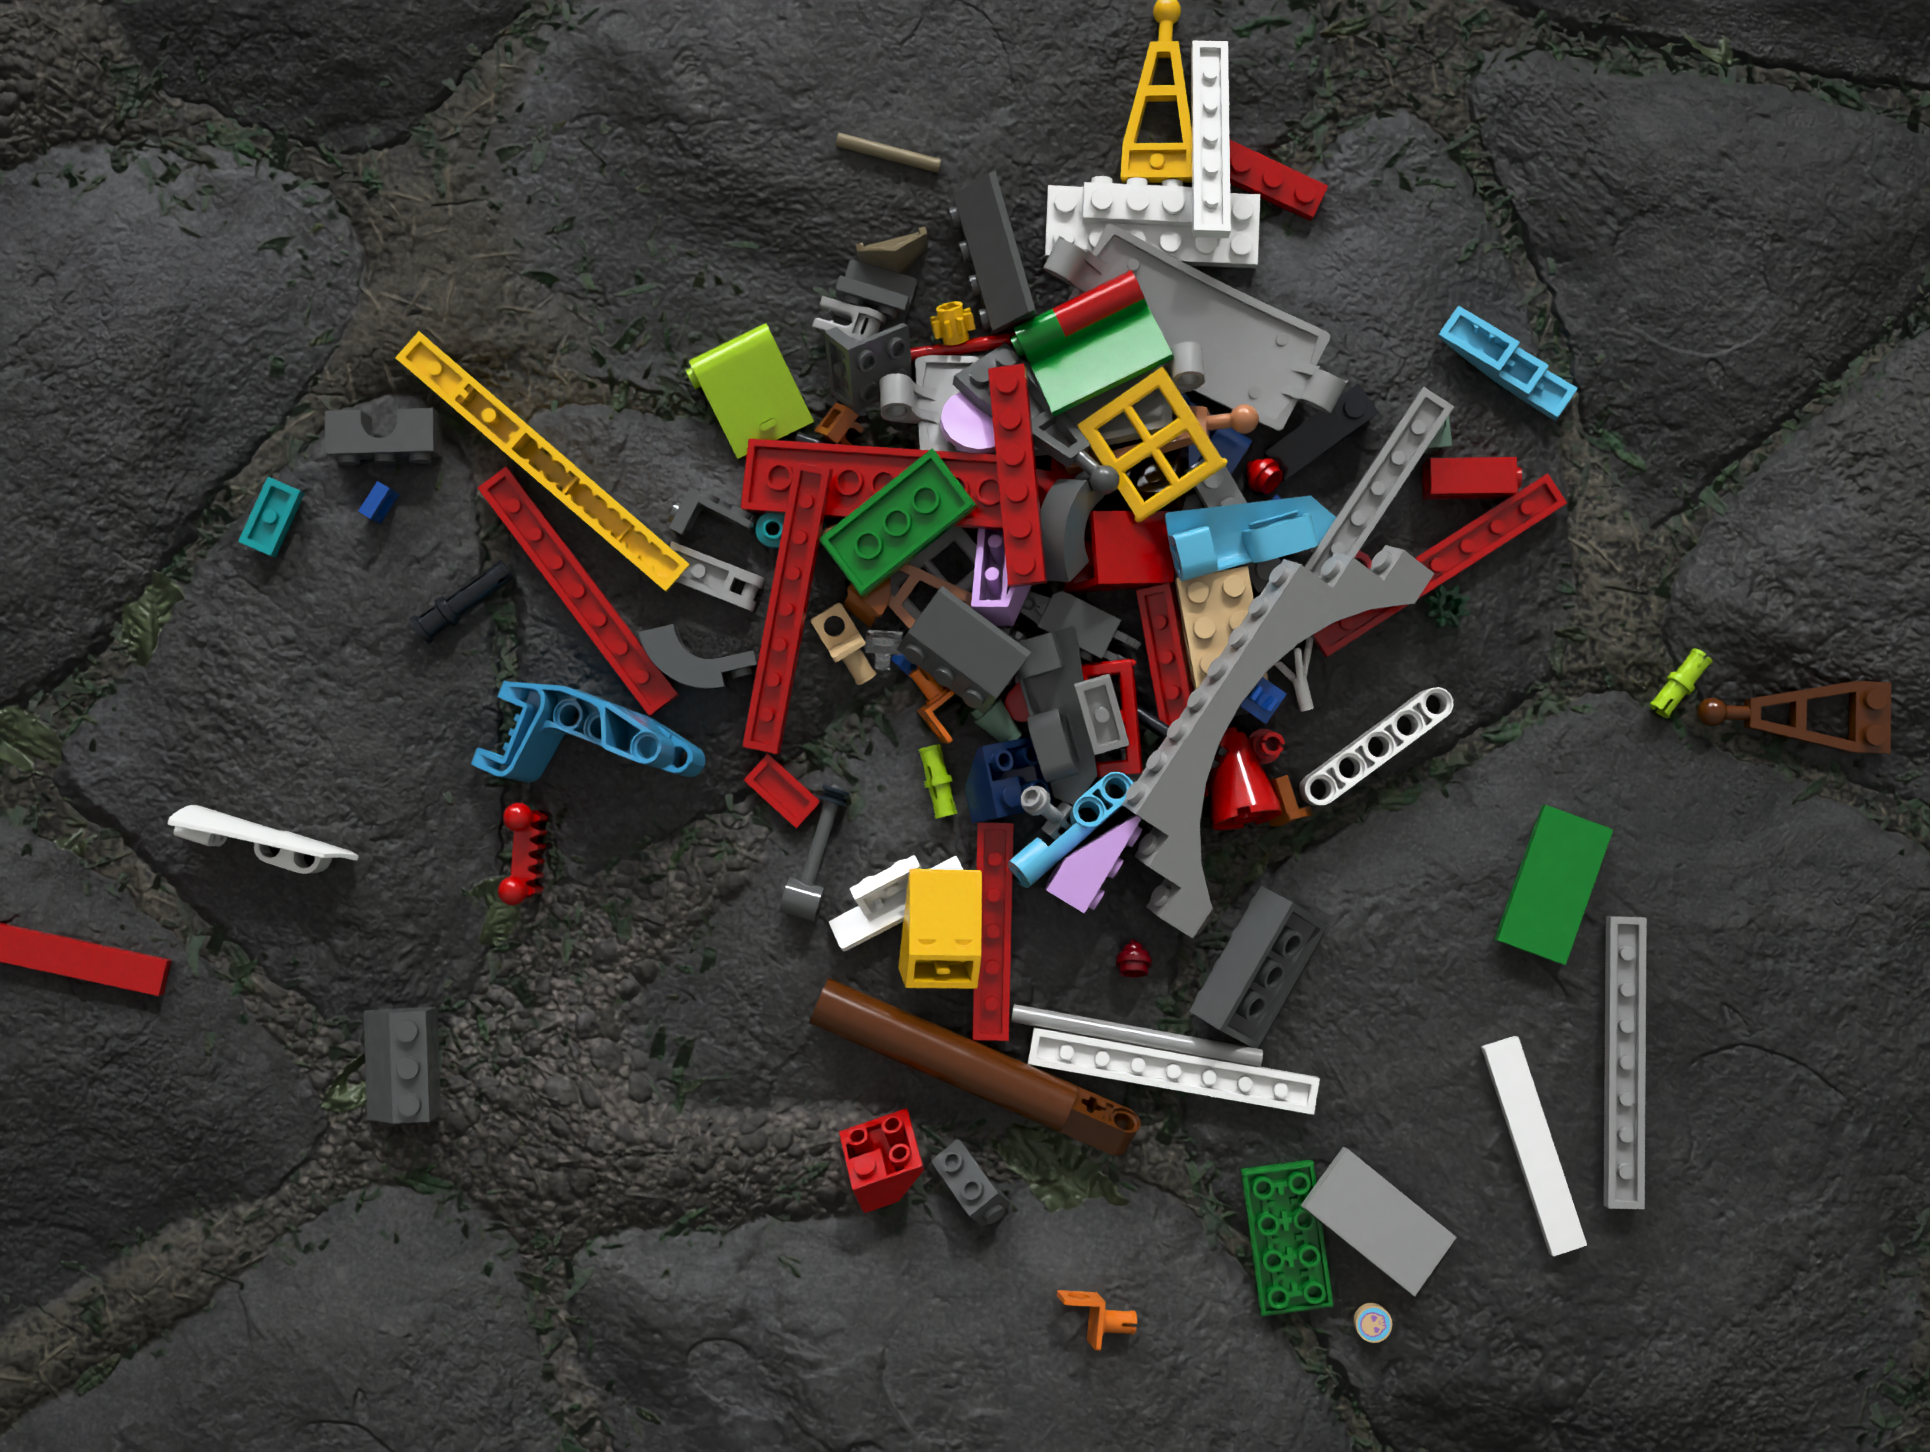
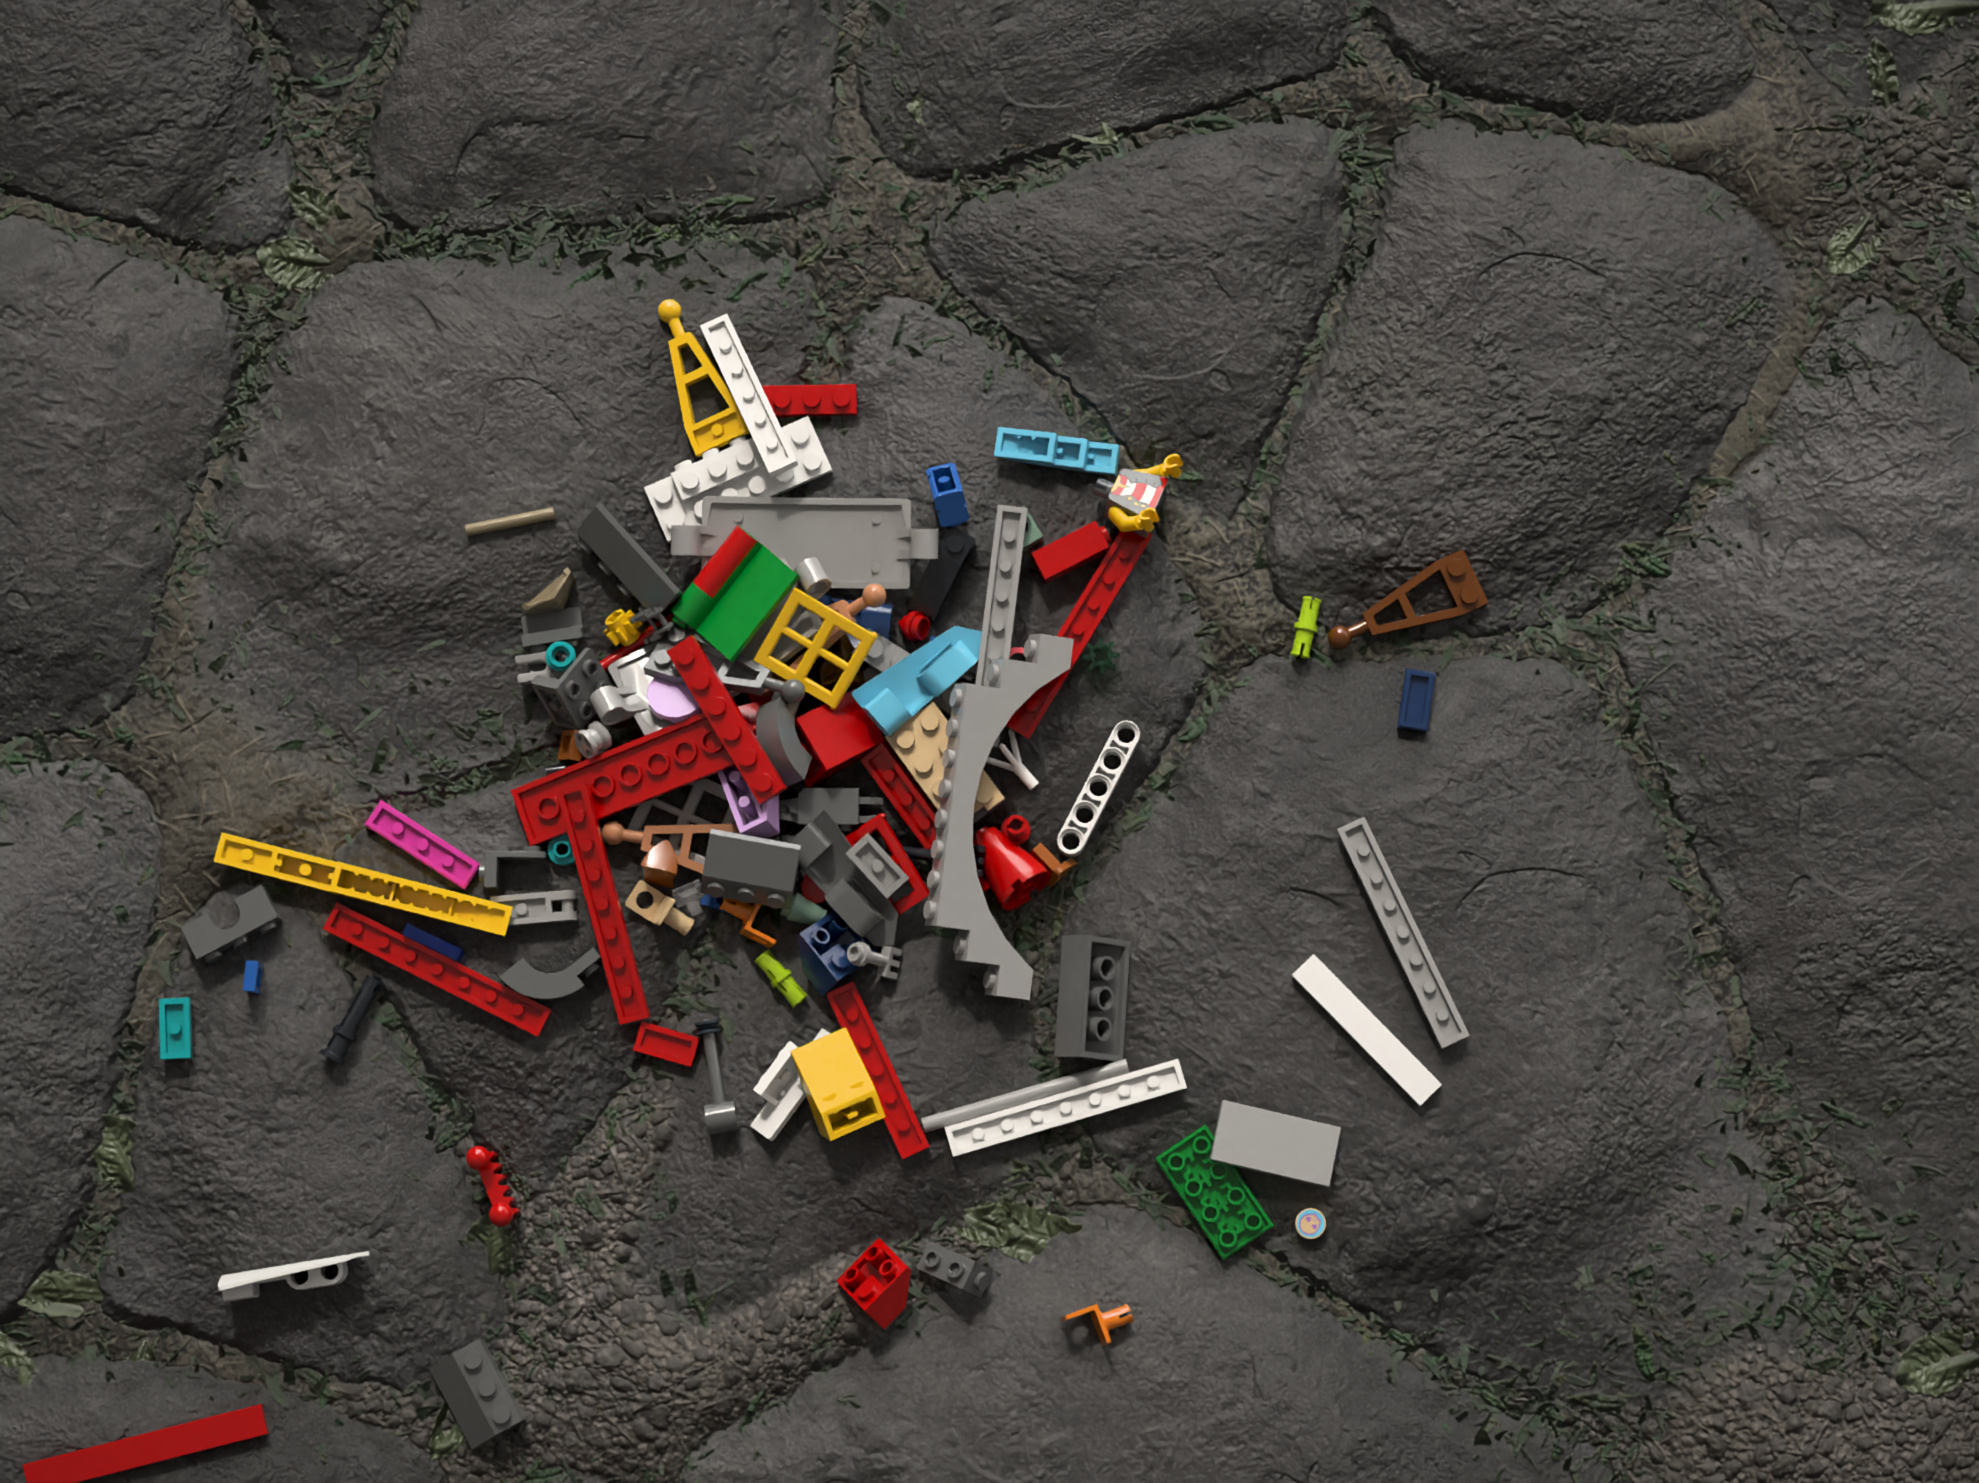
camera: 15 degrees left, 5 degrees down
dark azure piece [471,680,705,783] -> none
lime door [686,323,814,459] -> none
reddish brown piece [809,978,1141,1156] -> none
green tile [819,448,978,597] -> none
medium azure panel [1007,772,1133,888] -> none
lavender slope [1043,815,1143,914] -> none
dark red plate [1116,939,1152,978] -> none
blue tile [1239,677,1287,724] -> none
green tile [1494,805,1613,965] -> none
none -> dark pink tile [364,800,480,891]
none -> clear blue tile [402,923,465,963]
none -> teal plate [545,641,576,672]
none -> light grey wheel [574,721,612,759]
none -> dark grey piece [629,606,674,644]
none -> blue brick [926,463,970,527]
none -> torso [1093,454,1183,538]
none -> dark blue tile [1397,668,1436,733]

